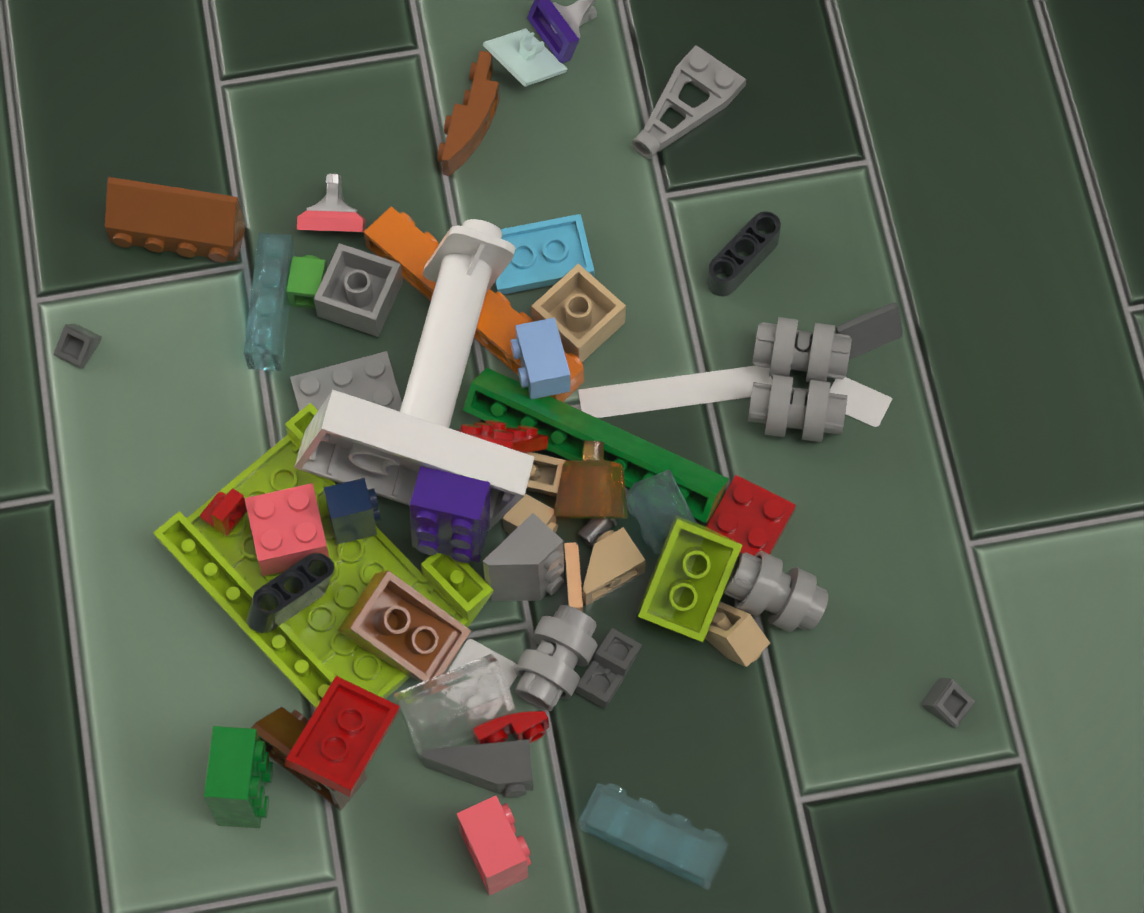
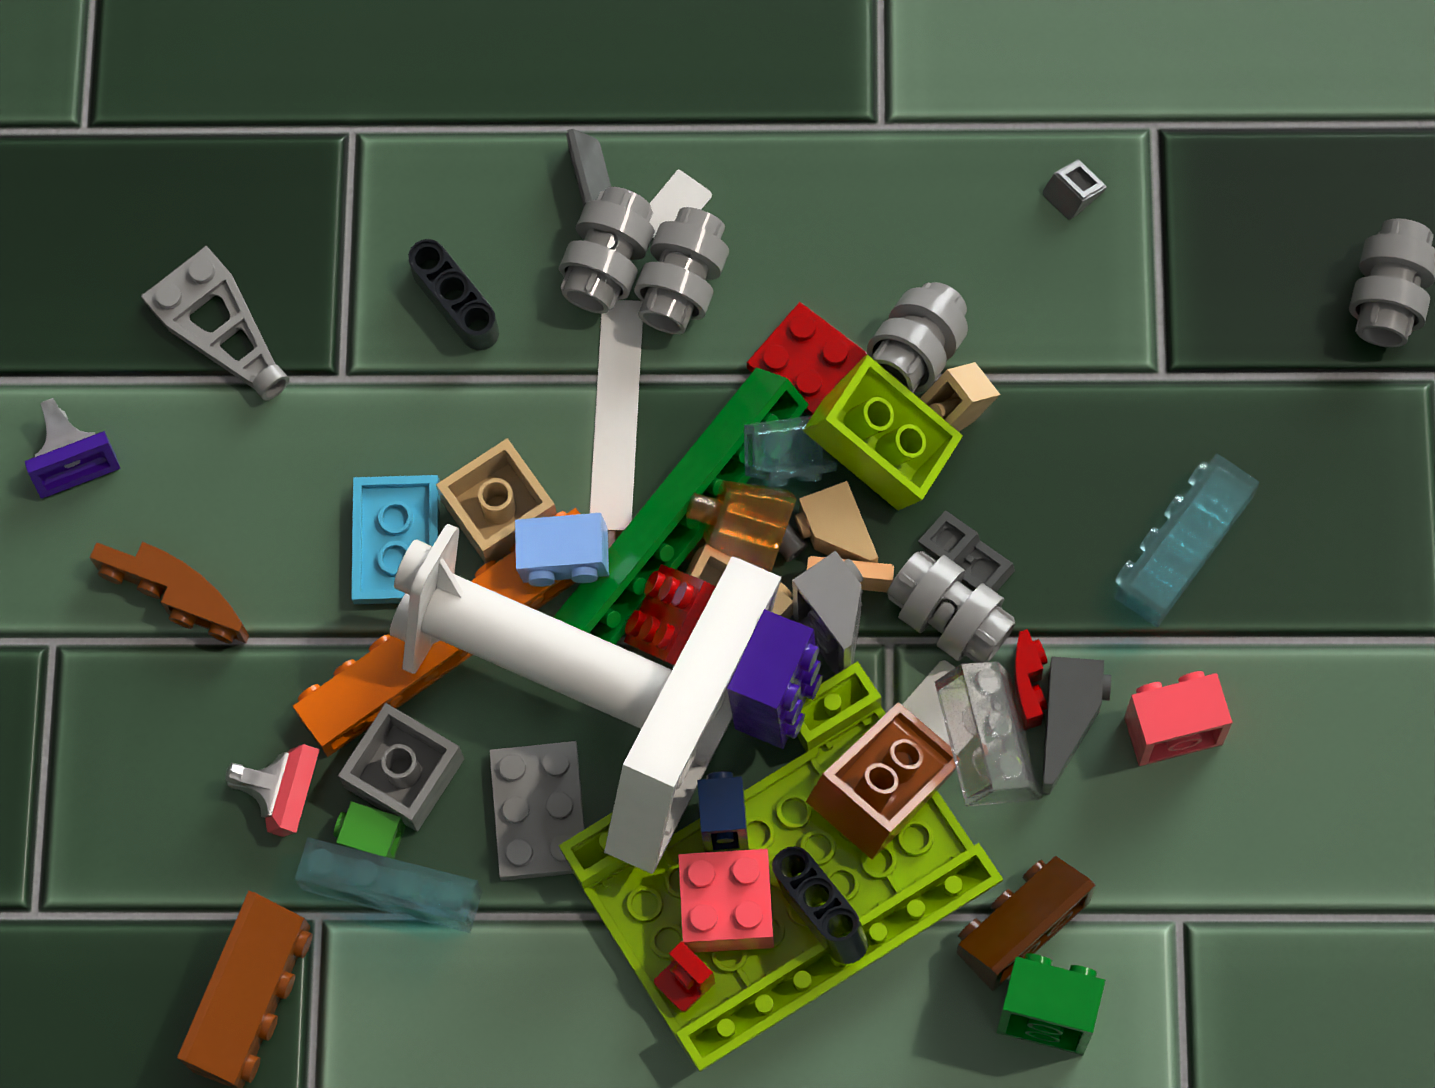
camera: 75 degrees left, 5 degrees up
red plate [285,676,400,797] -> none
light aqua piece [483,28,568,87] -> none

